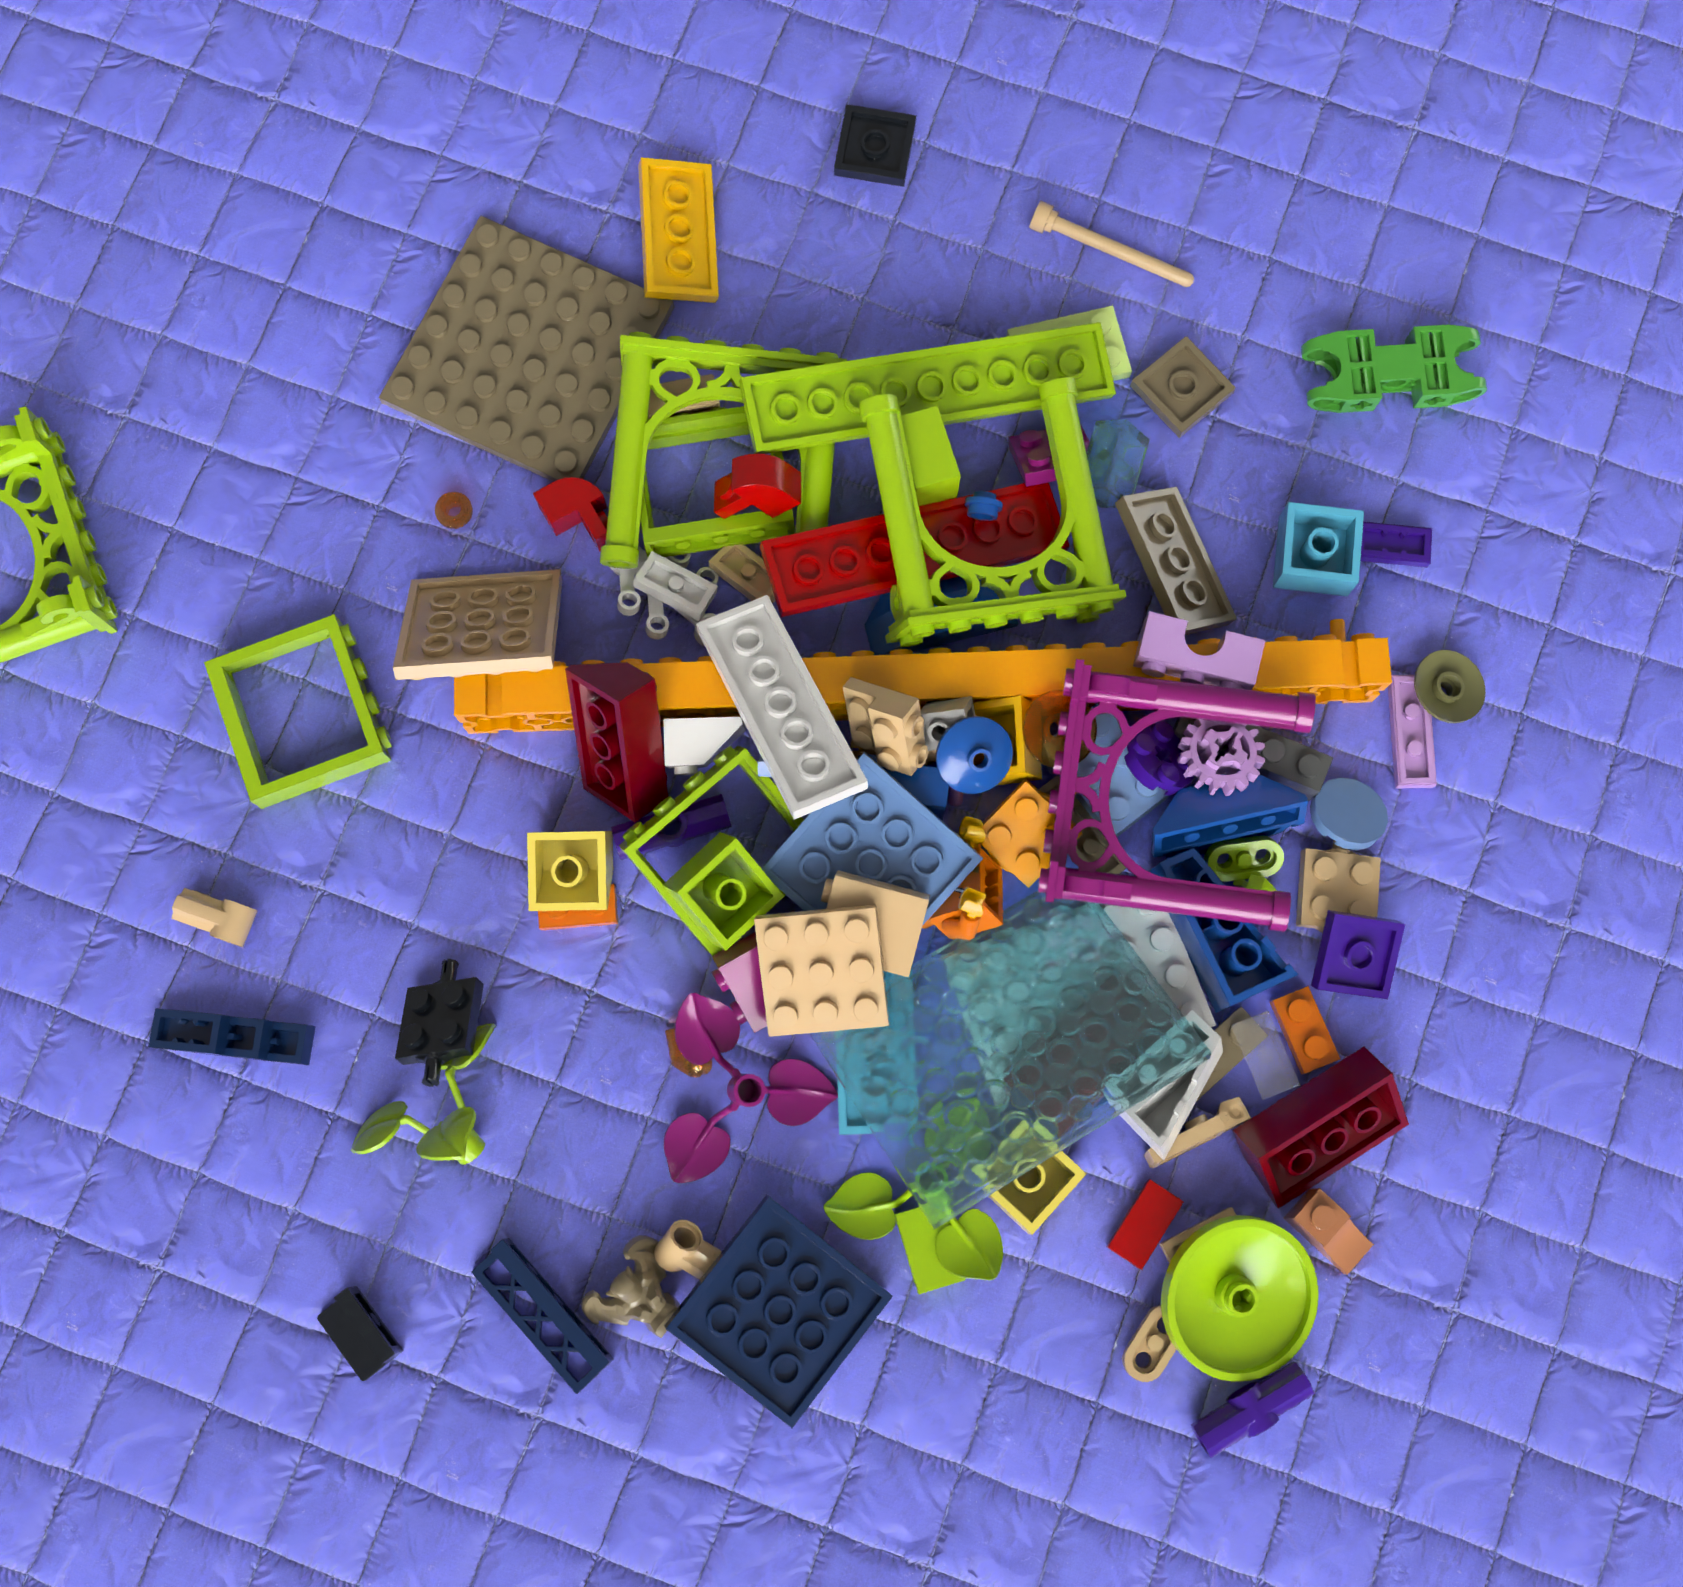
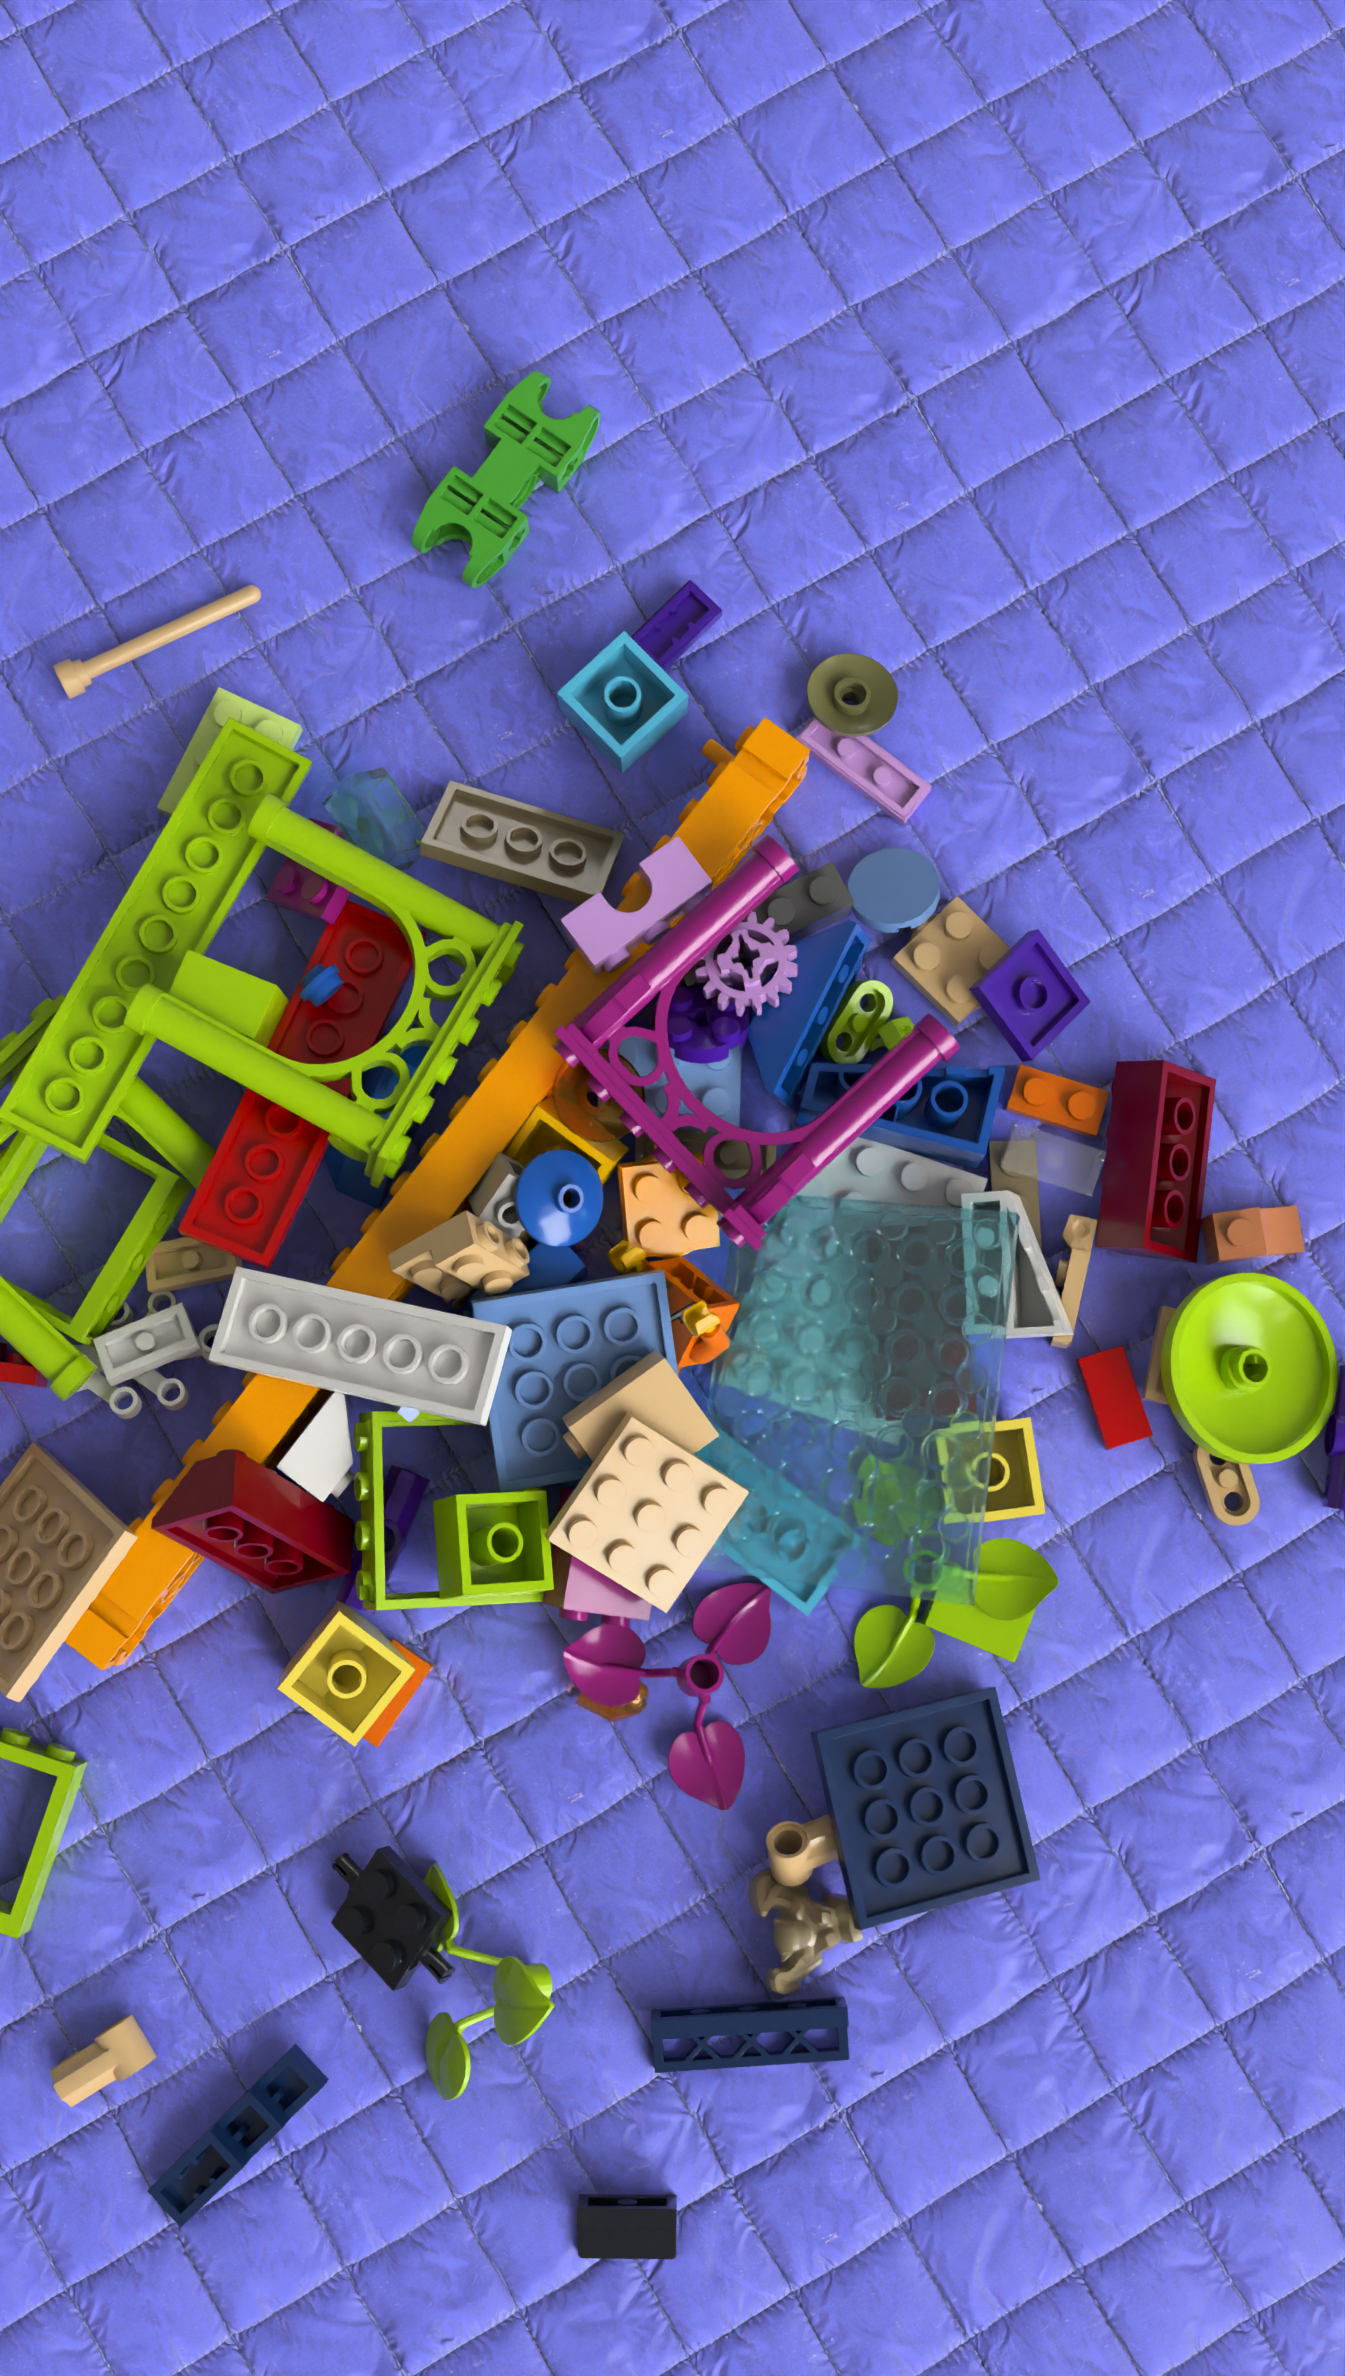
camera: 50 degrees left, 5 degrees up
red brick [714,454,801,519] -> none
dark tan plate [1130,336,1236,438] -> none

